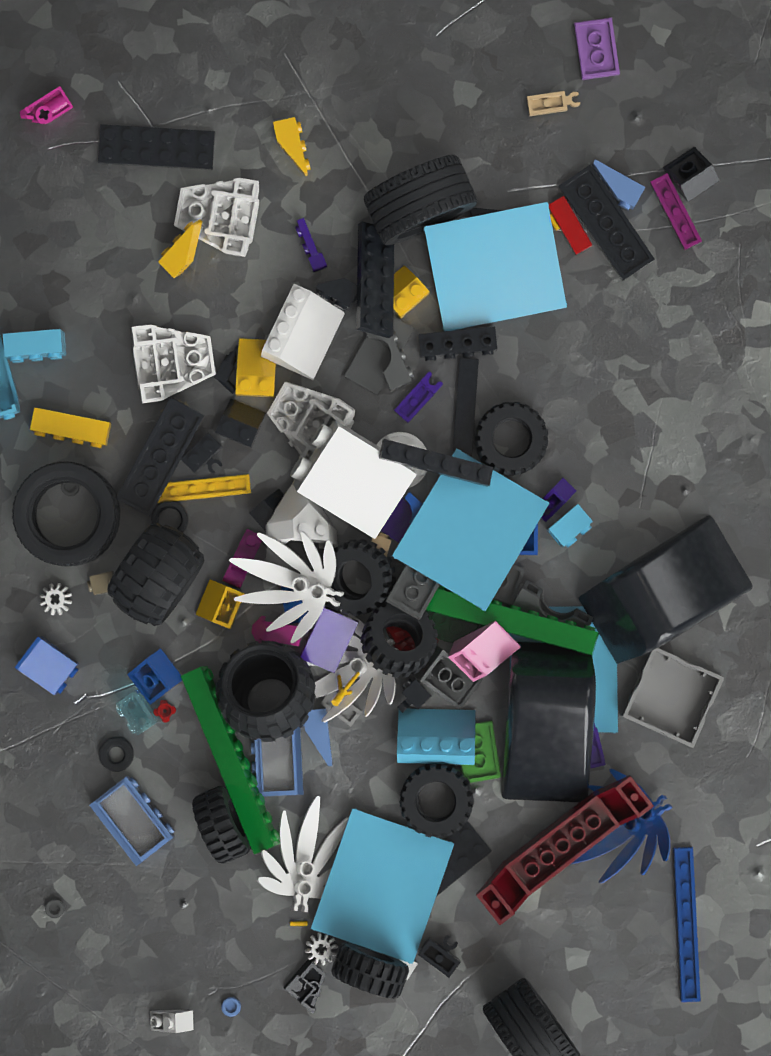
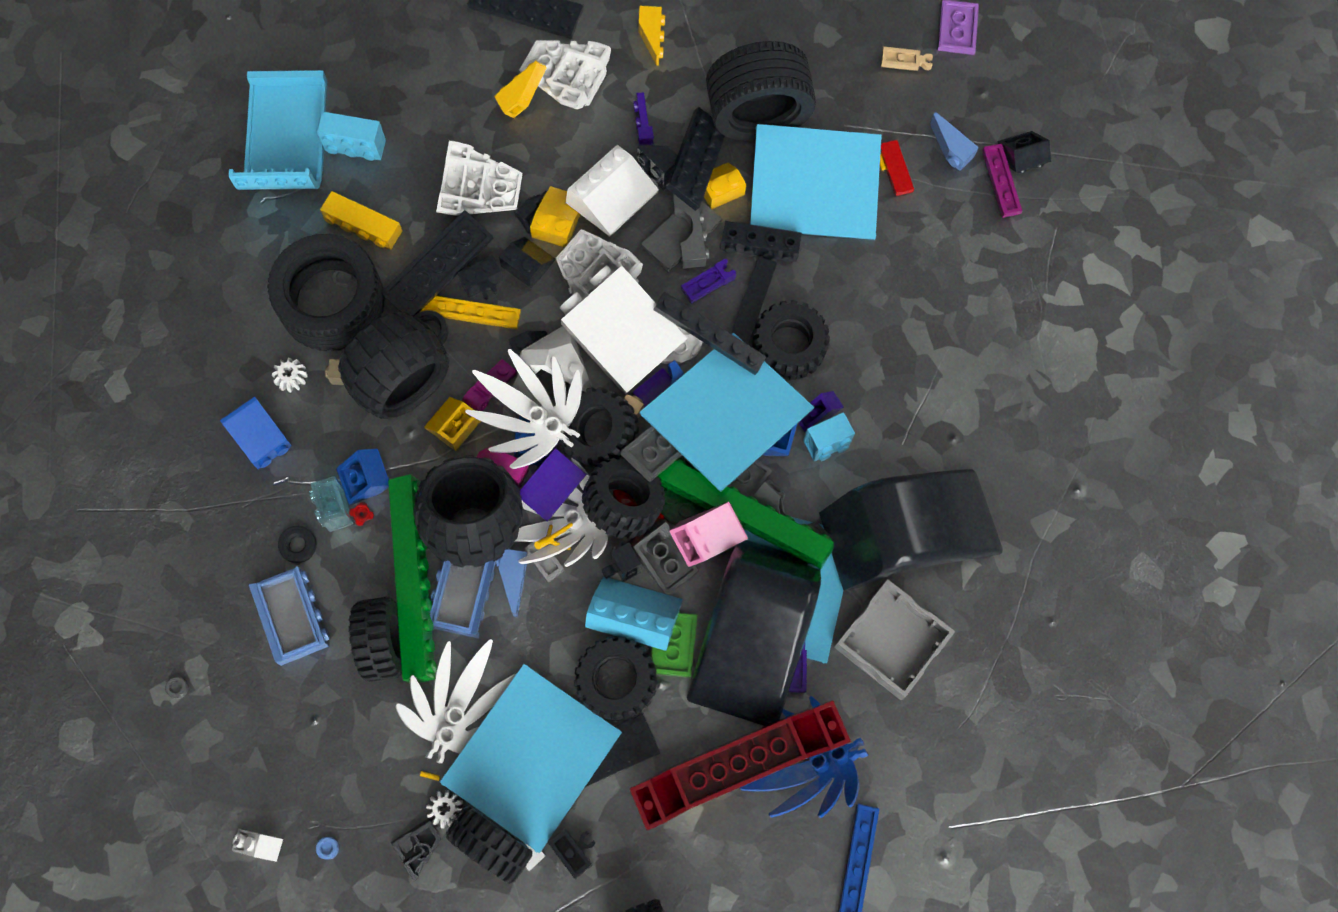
camera: 10 degrees right, 15 degrees down
black plate [558,164,655,281] -> none

